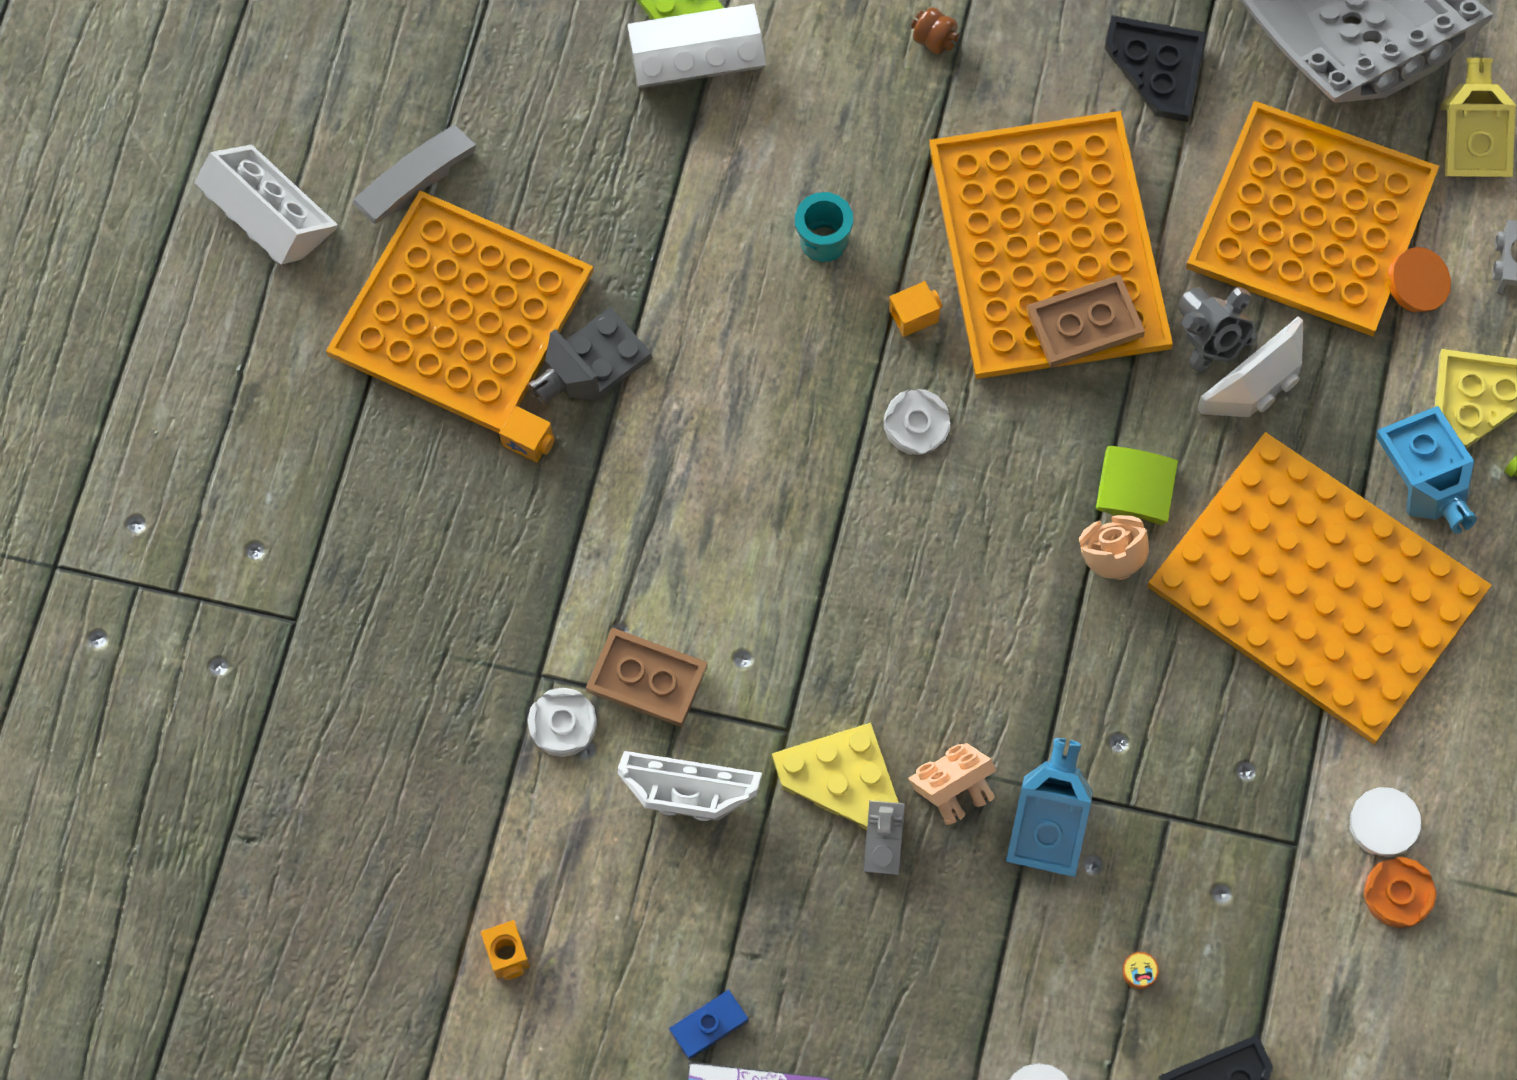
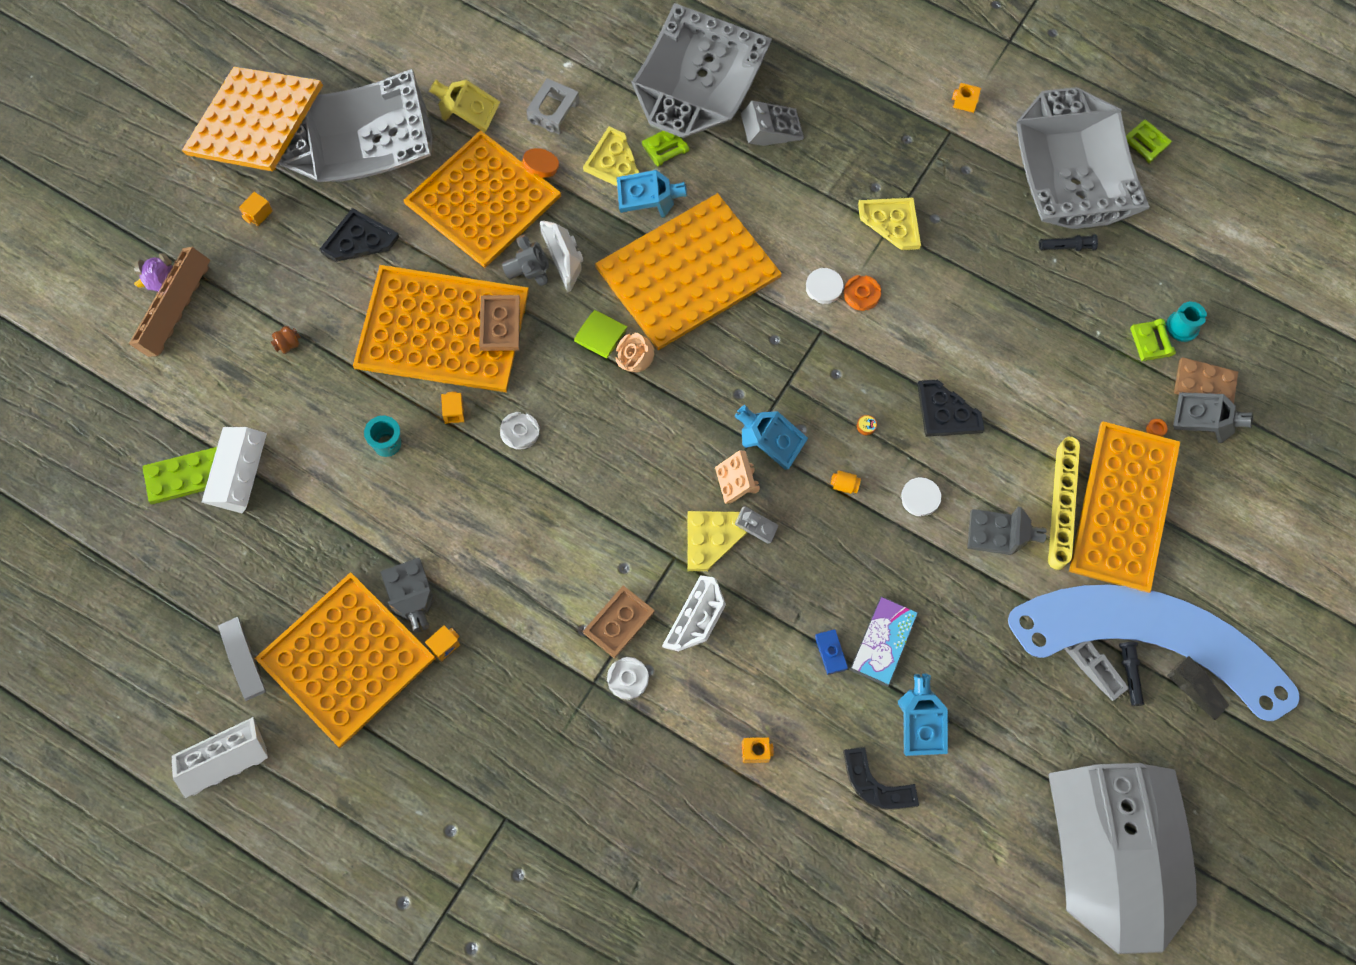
camera: 80 degrees left, 0 degrees up
none -> light orange brick [830,470,861,494]

